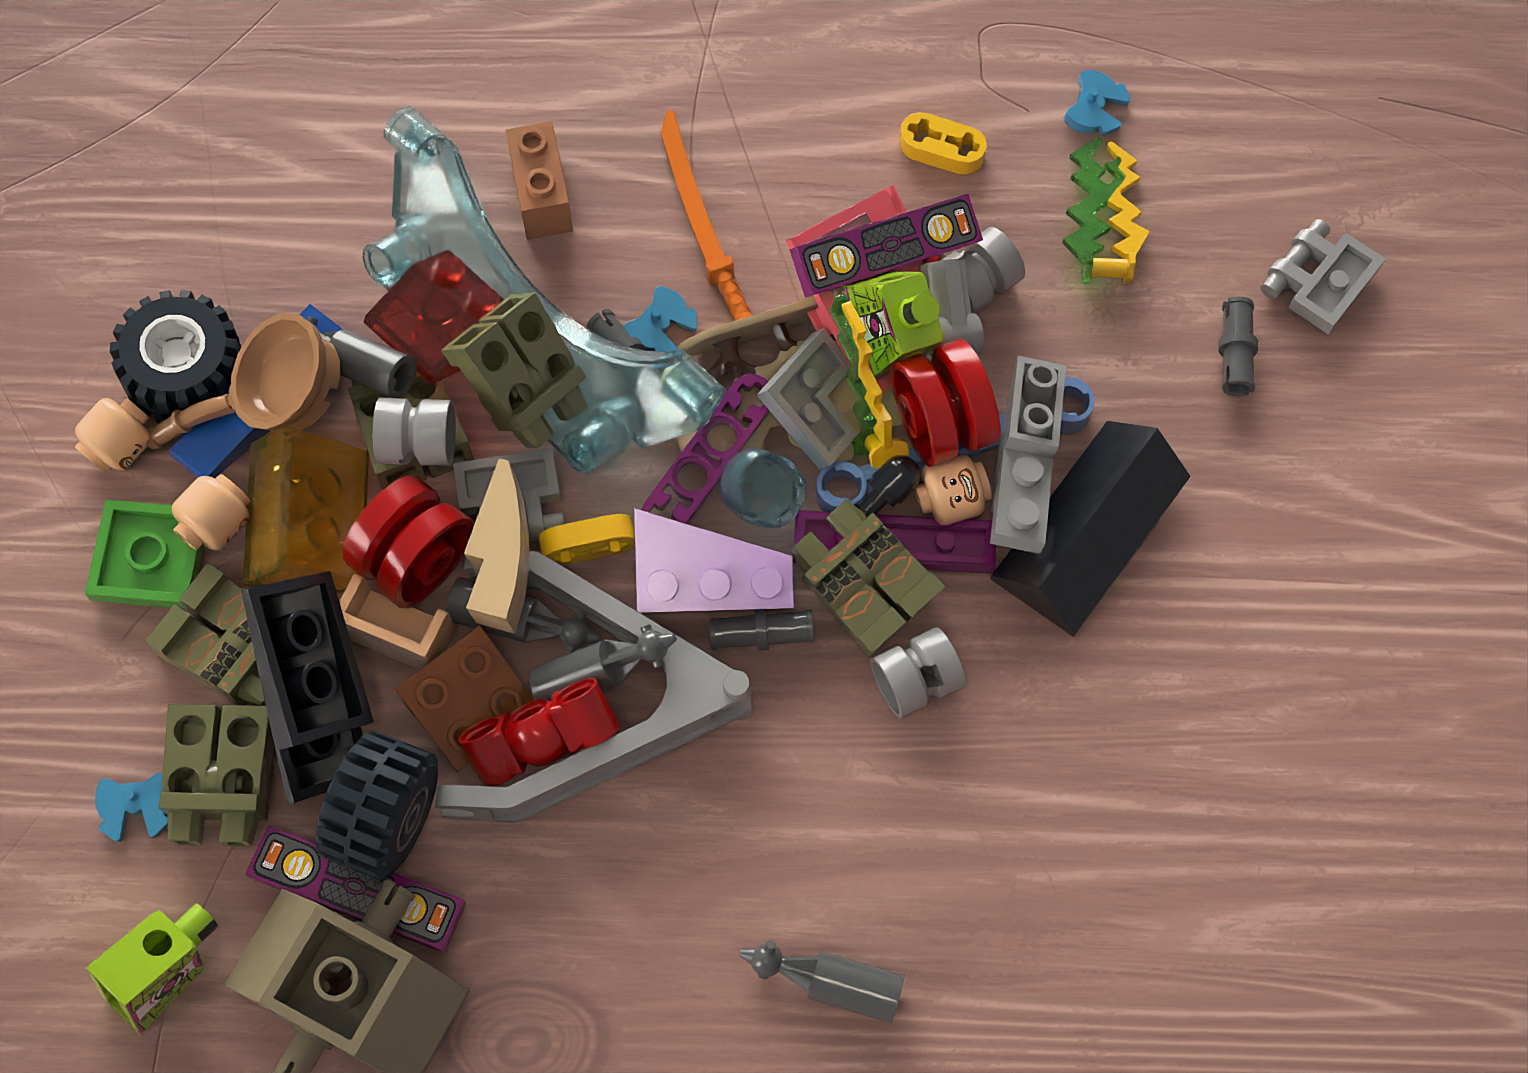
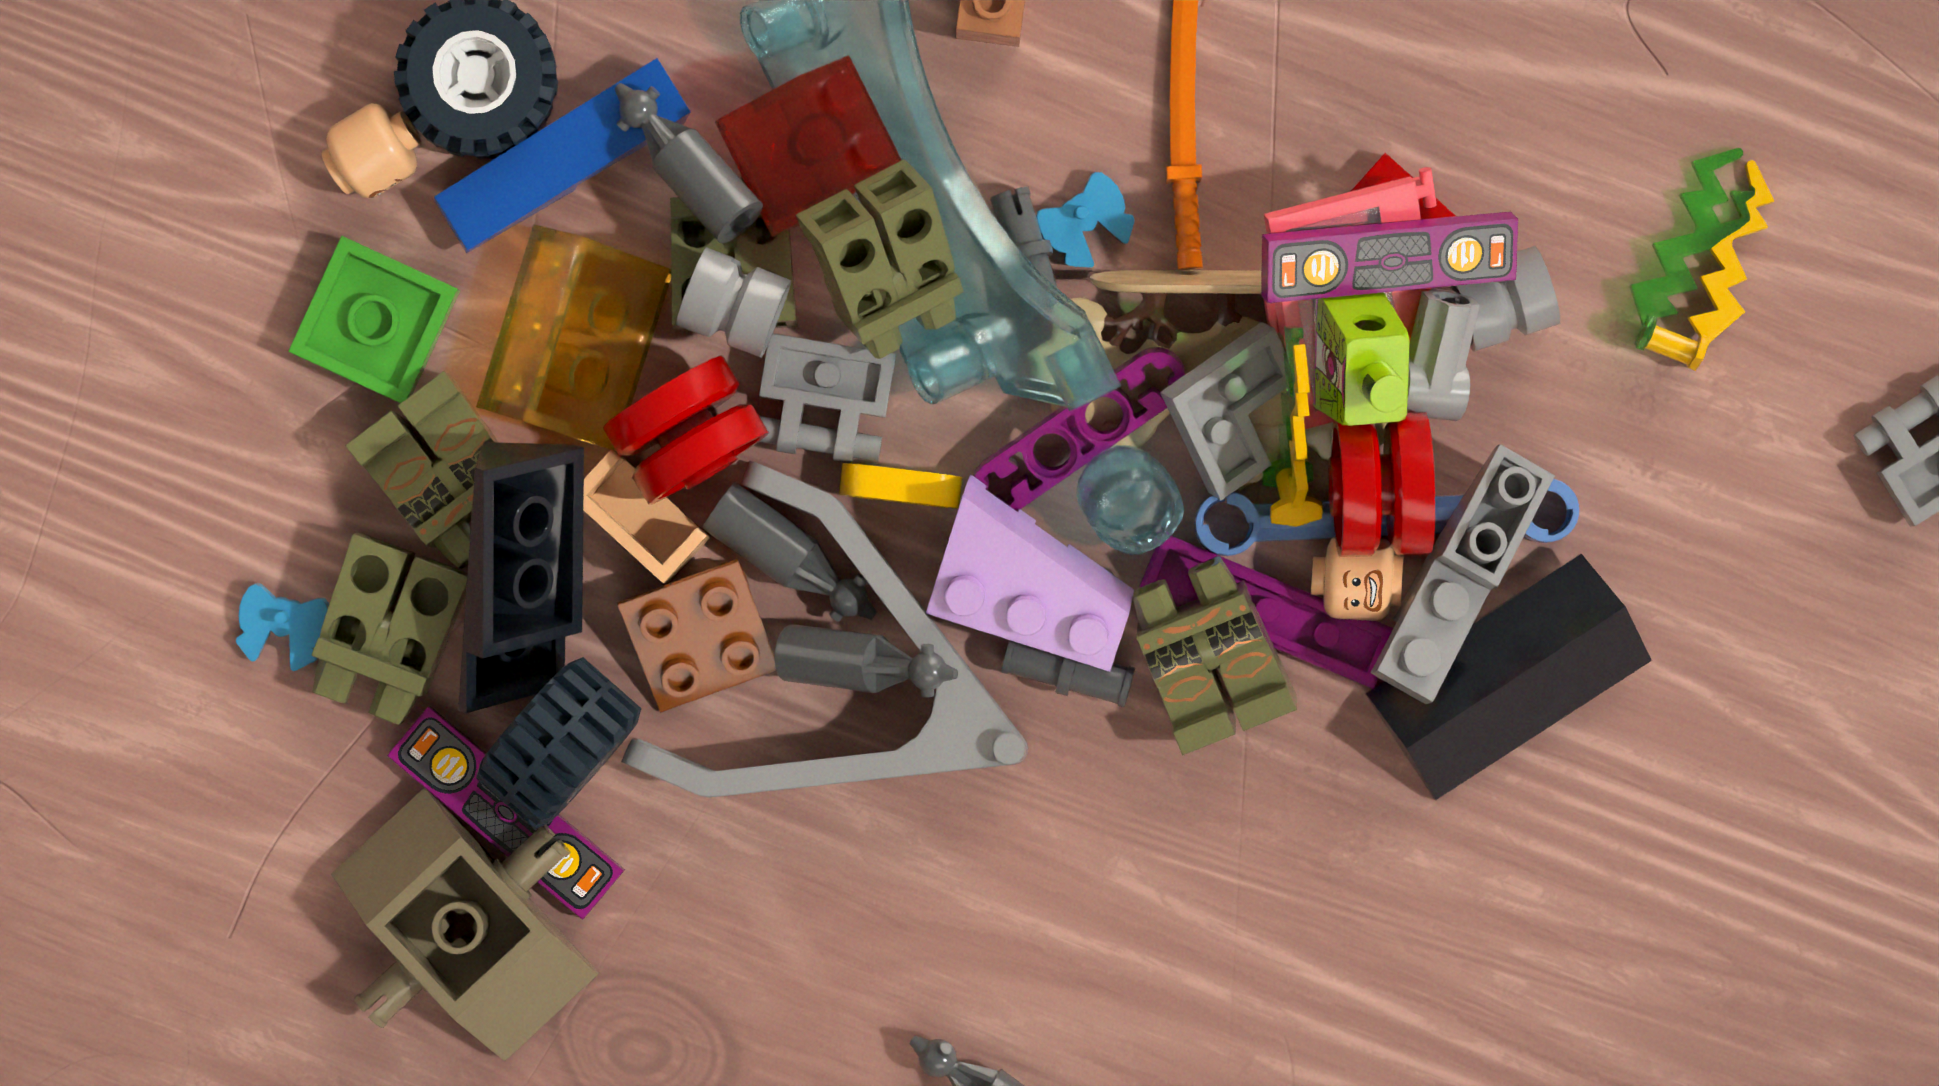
camera: 20 degrees right, 20 degrees up
lime torso [86,903,219,1035] -> none
medium nougat piece [146,313,340,449] -> none
light nougat head [172,474,250,551] -> none
red piece [459,678,620,787] -> none
tan slope [464,458,529,634] -> none
black cylinder [858,455,921,515] -> none
light grey wheel [870,627,966,719] -> none
yellow beam [899,112,987,175] -> none
dark azure piece [1064,70,1130,136] -> none
dark grey pin [1218,296,1258,397] -> none

